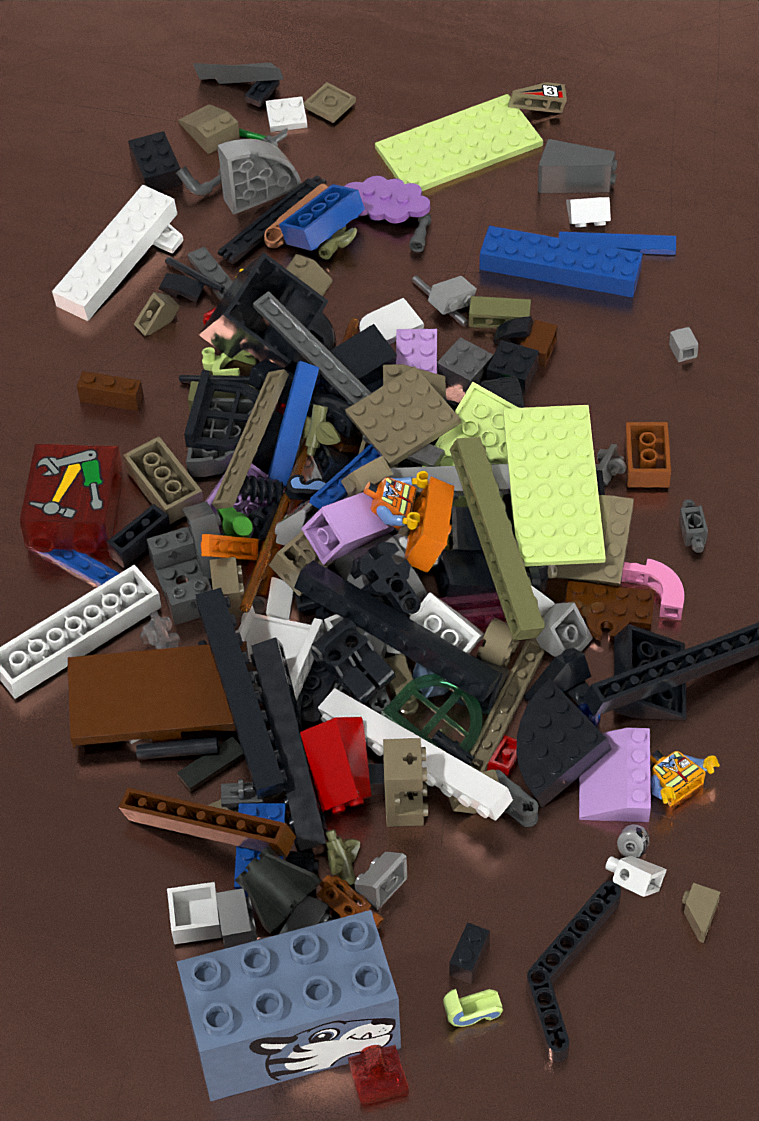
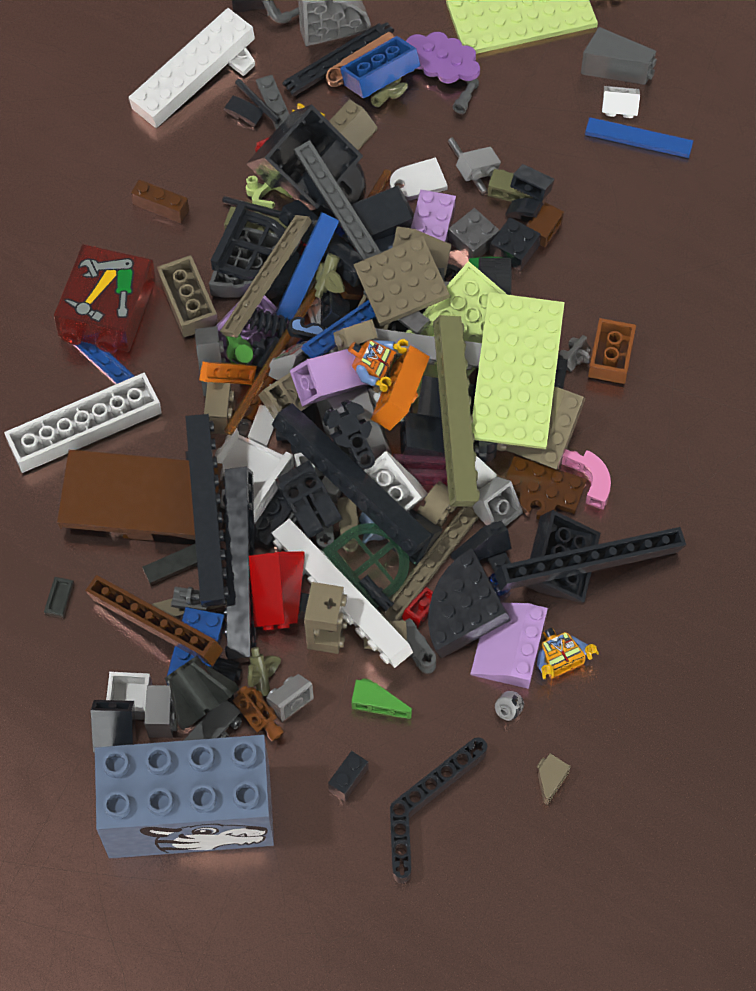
camera: 10 degrees right, 10 degrees up
black brick [107,504,171,568] -> none
dark tan slope [134,292,180,336] -> none
black piece [136,737,220,760] -> none
clear hips [140,612,180,649] -> none
dark grey plate [147,527,212,625] -> none
clear red plate [347,1045,409,1106] -> none
yellowish green animal [443,989,503,1027] -> none
blue brick [479,226,643,298] -> none
white torso [606,856,667,897] -> none
light grey brick [669,327,699,362] -> none
dark grey piece [679,499,708,553] -> none
none -> pearl dark grey tile [44,577,74,618]
none -> black brick [90,700,137,752]
none -> bright green slope [351,679,412,719]
none -> black brick [510,164,555,202]

